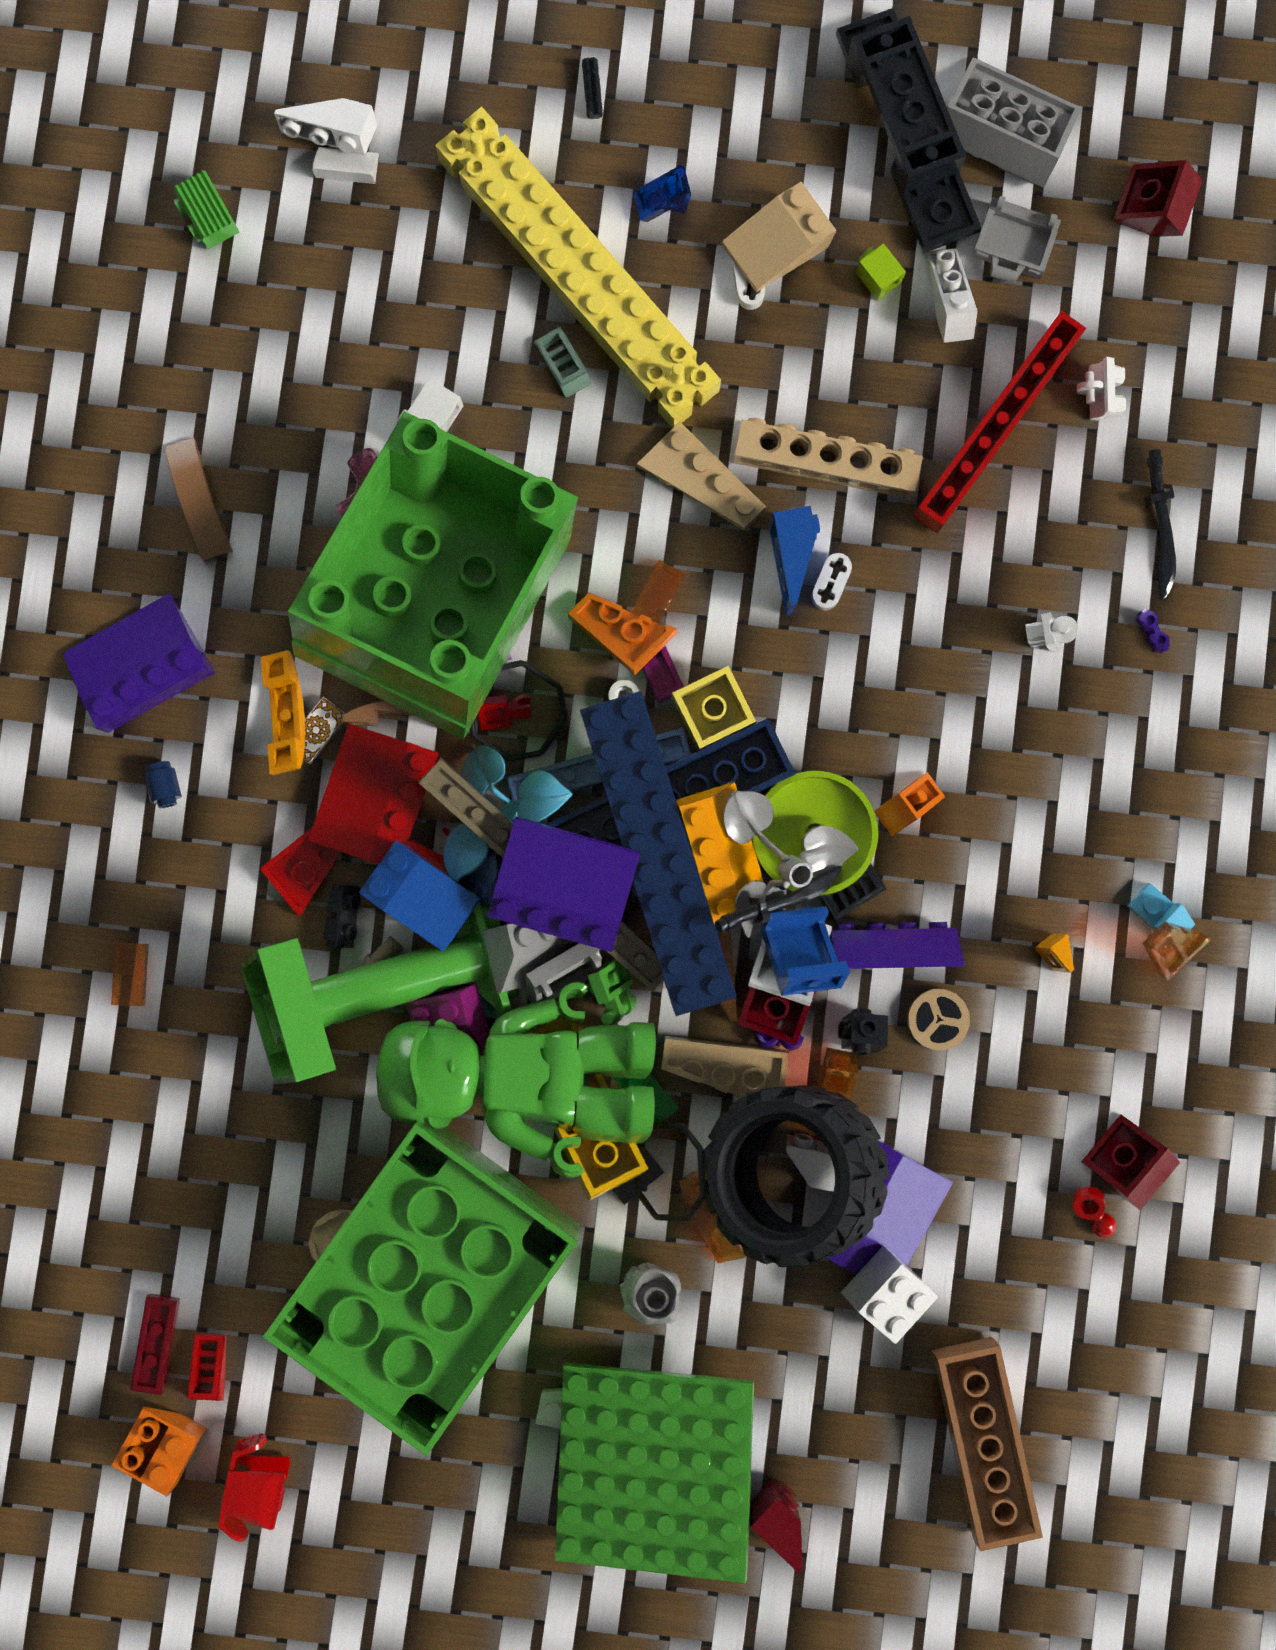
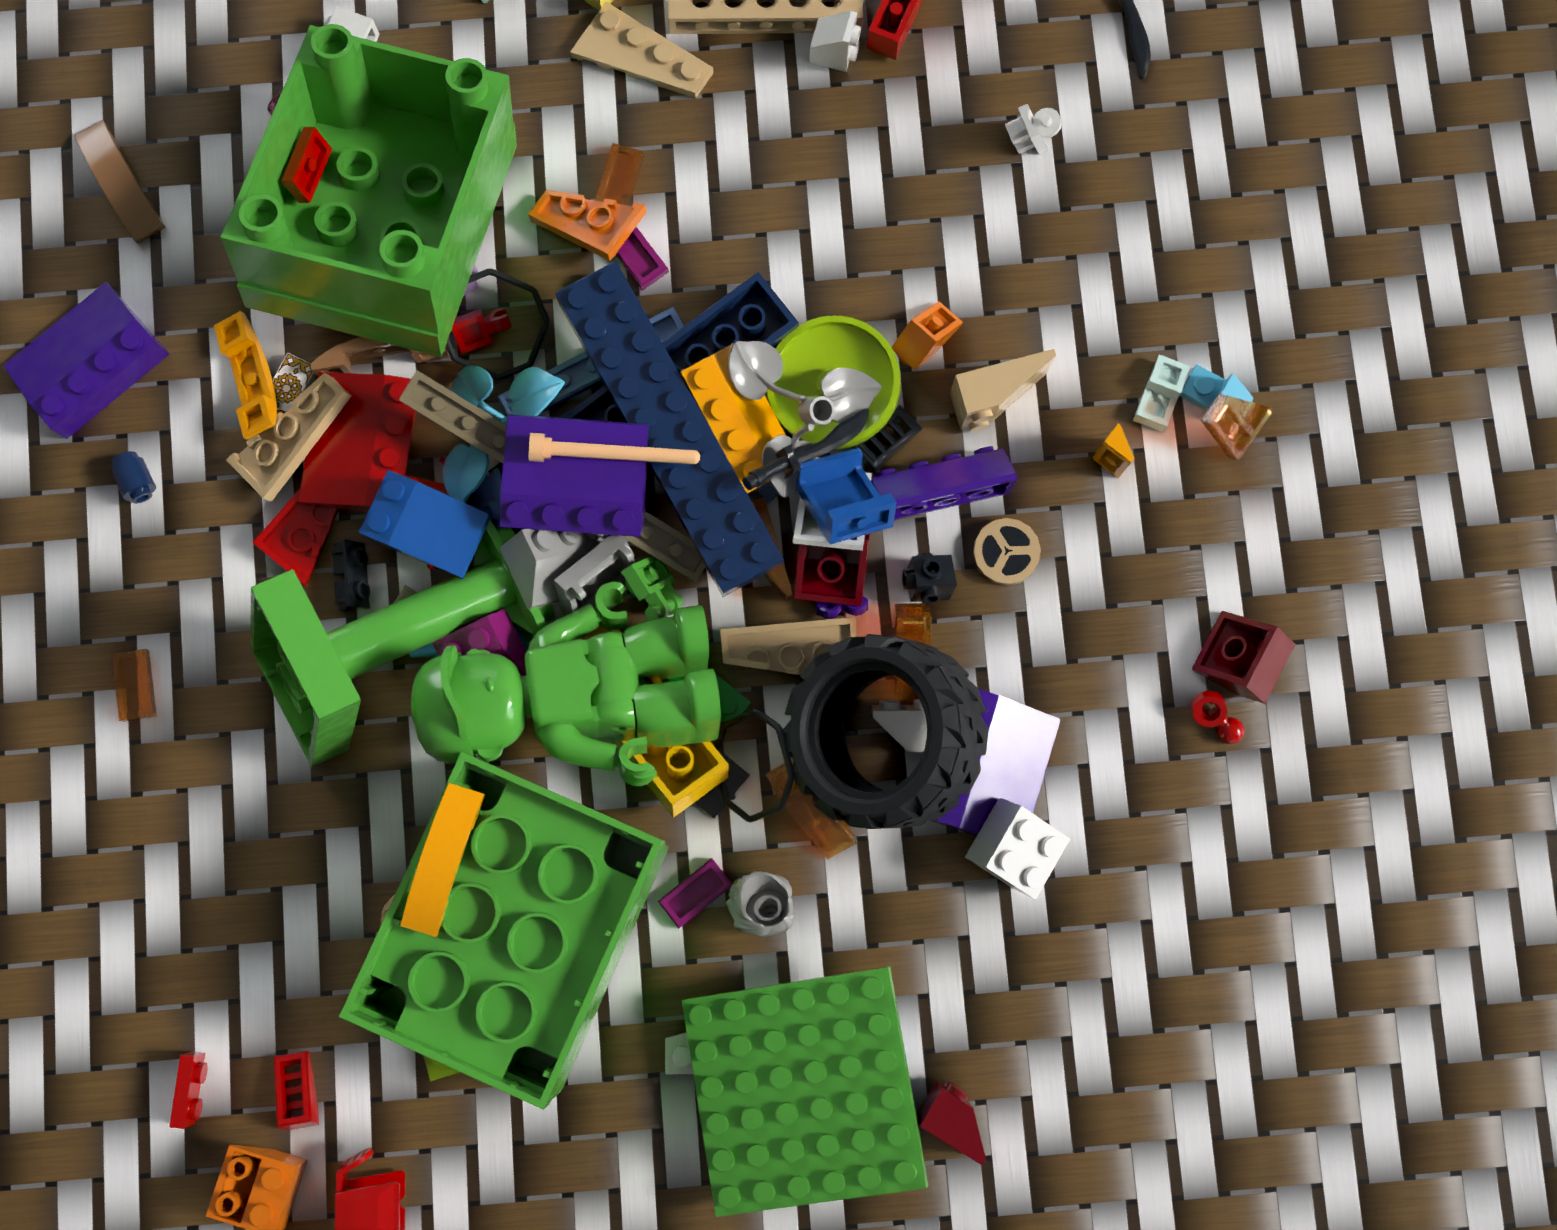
camera: 10 degrees left, 5 degrees down
dark red tile [130,1294,180,1395] -> none
light yellow brick [672,666,756,751] -> none
blue slope [769,506,820,616] -> none
white beam [811,553,852,611] -> none
medium nougat brick [931,1337,1043,1552] -> none
dark purple piece [1136,609,1170,654] -> none
none -> red plate [169,1051,208,1129]
none -> tan wing [226,373,352,502]
none -> red plate [281,127,332,203]
none -> light orange slope [400,783,485,937]
none -> light nougat piece [529,433,700,464]
none -> magenta tile [658,858,733,929]
none -> white slope [809,11,861,72]
none -> tan slope [950,349,1056,432]
none -> light aqua slope [1133,354,1190,433]

